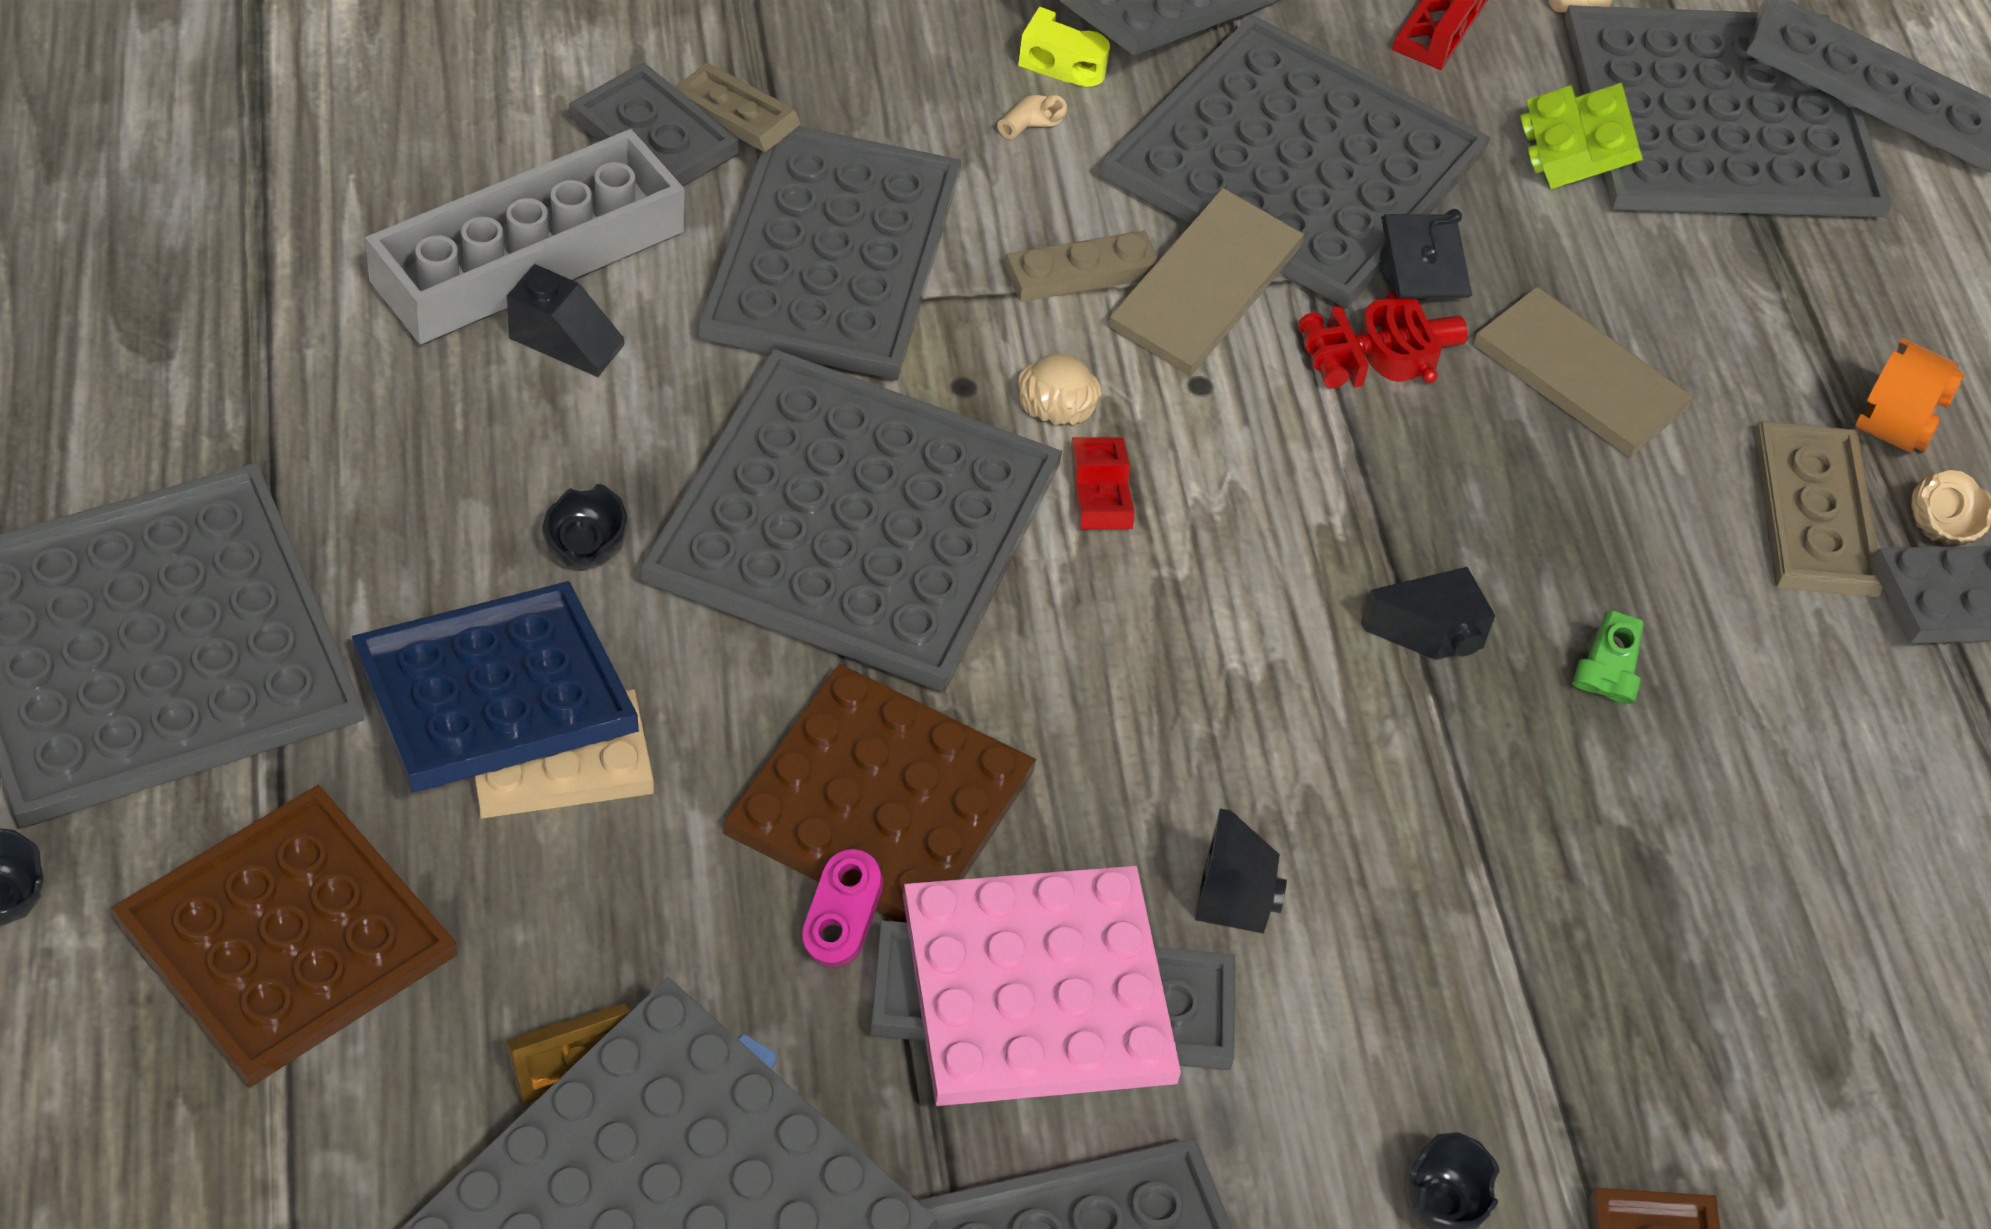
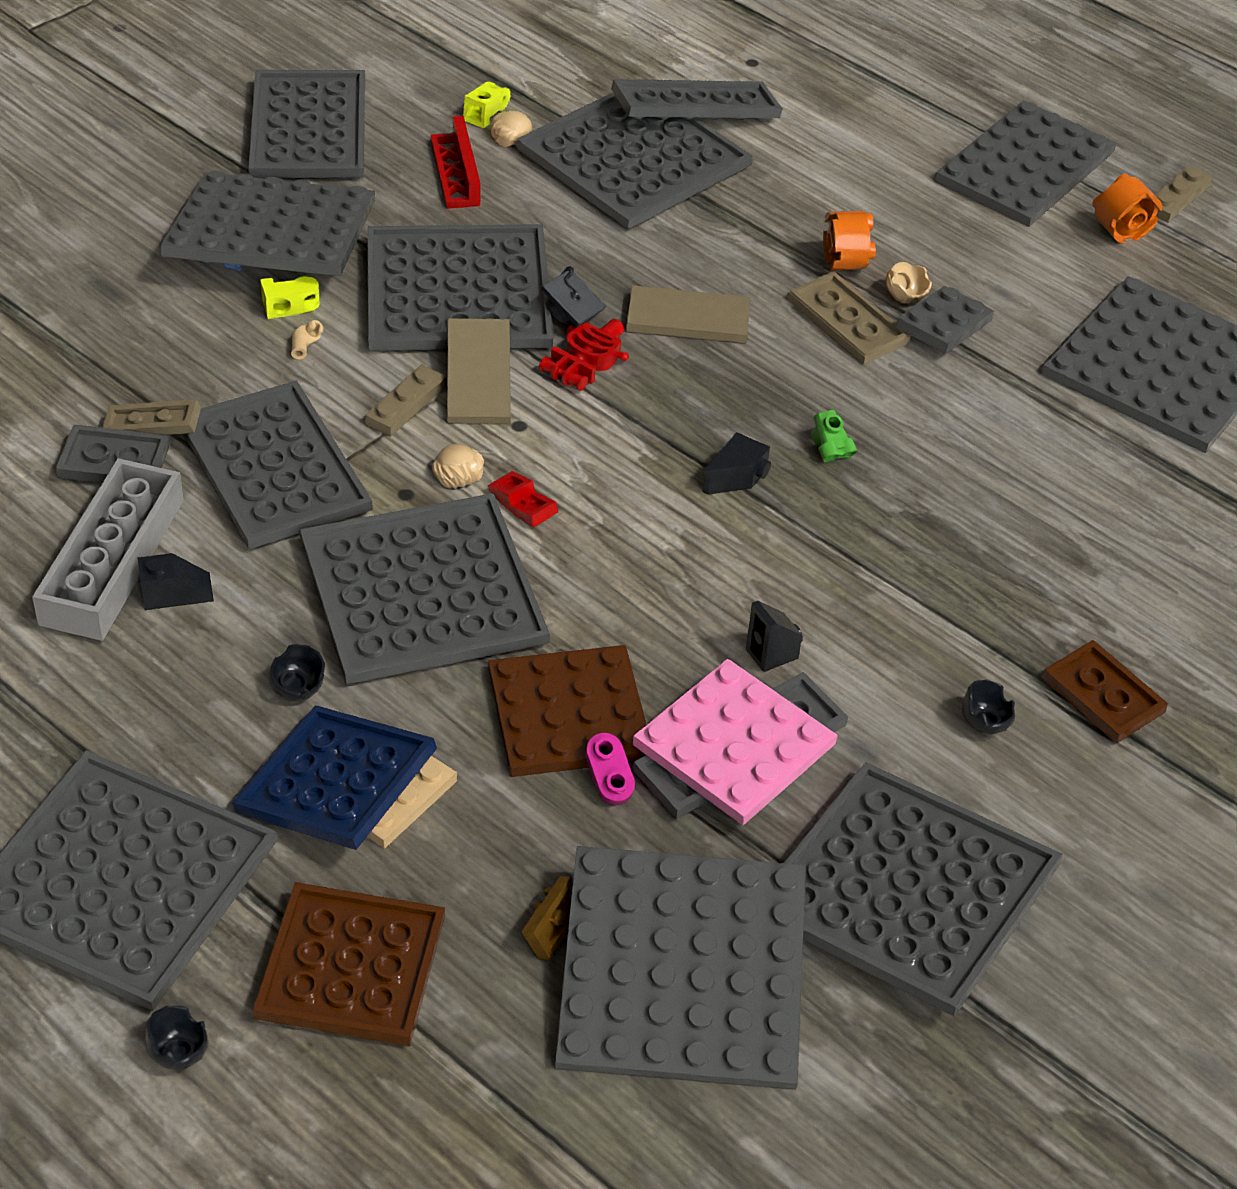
camera: 35 degrees left, 5 degrees down
lime plate [1520,82,1643,189] -> none

